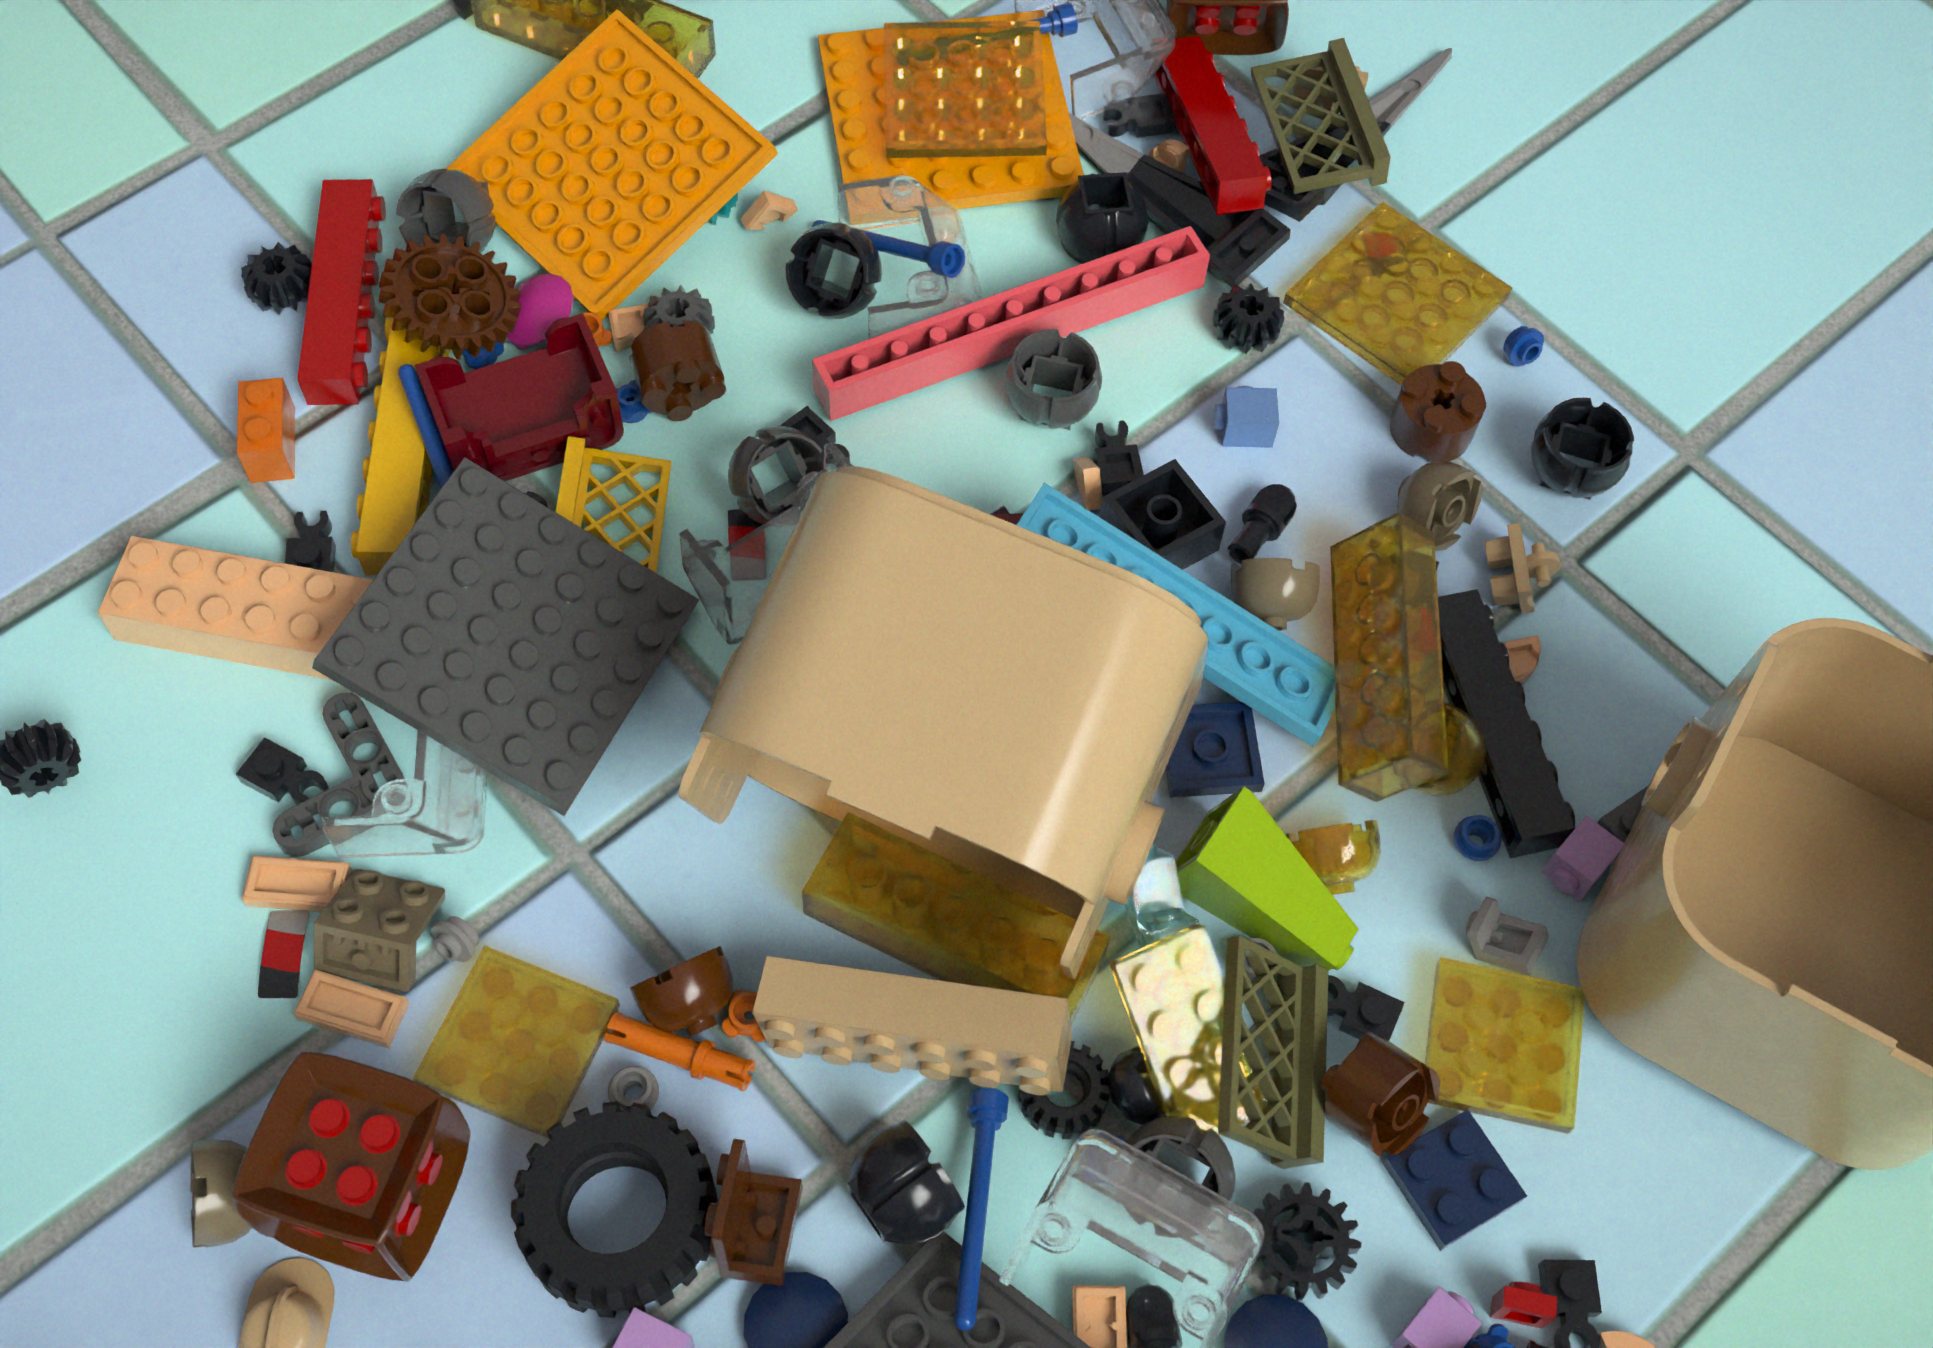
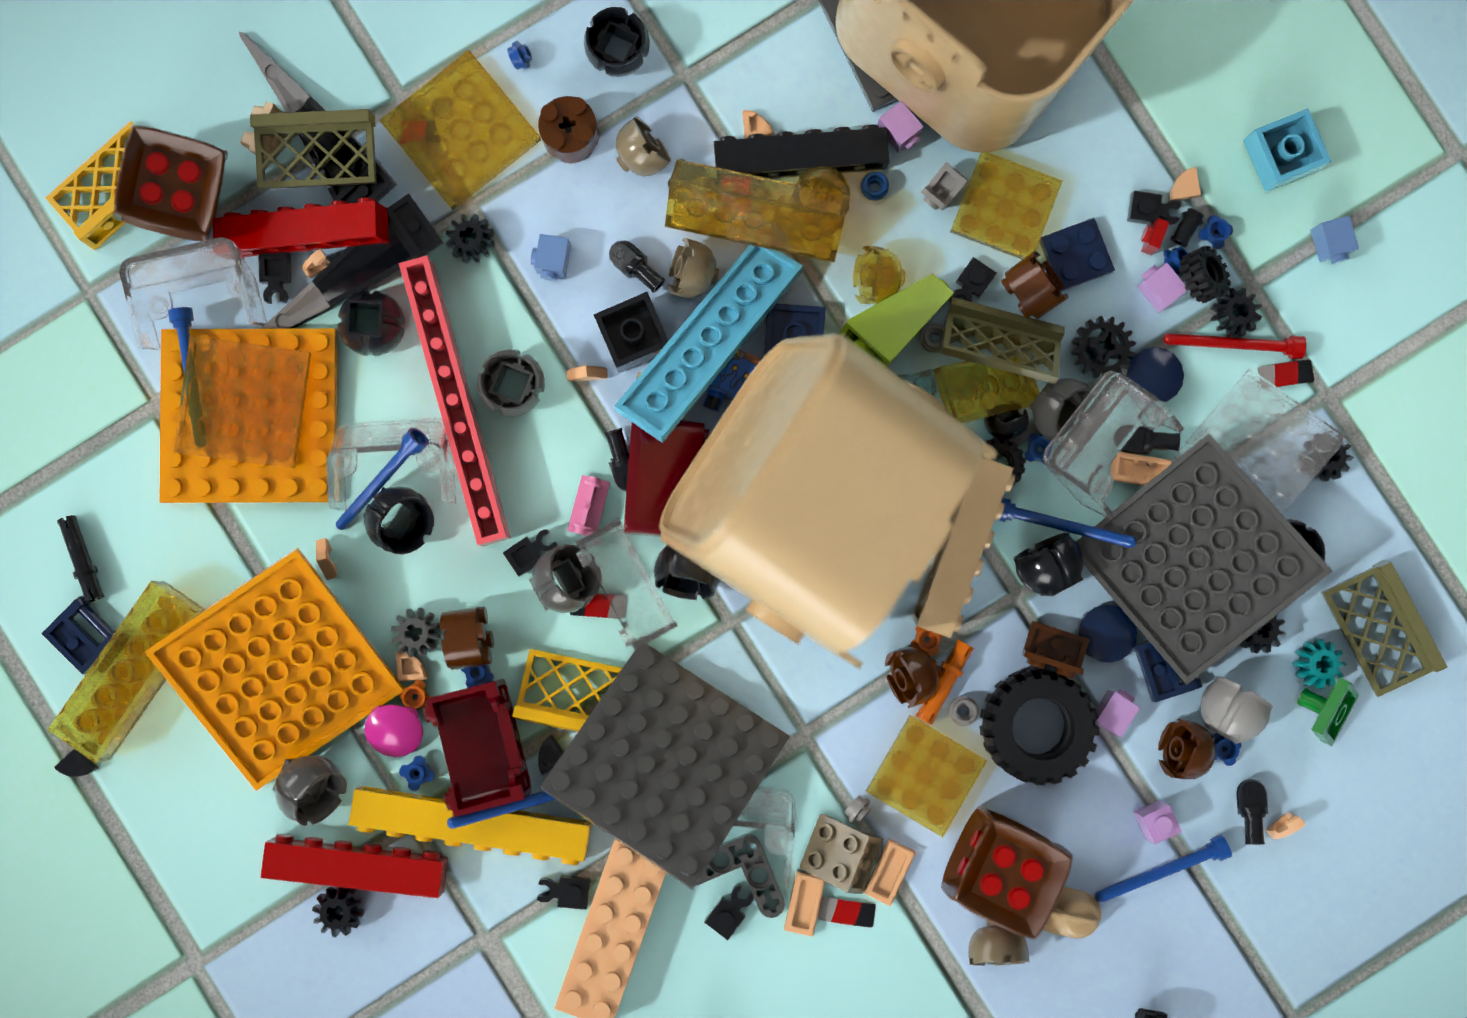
camera: 80 degrees left, 25 degrees up
orange brick [237,377,295,483] -> none
reddish brown gear [378,234,521,360] -> none
black plate [1093,420,1144,494] -> none
tan hips [1485,522,1561,614] -> none

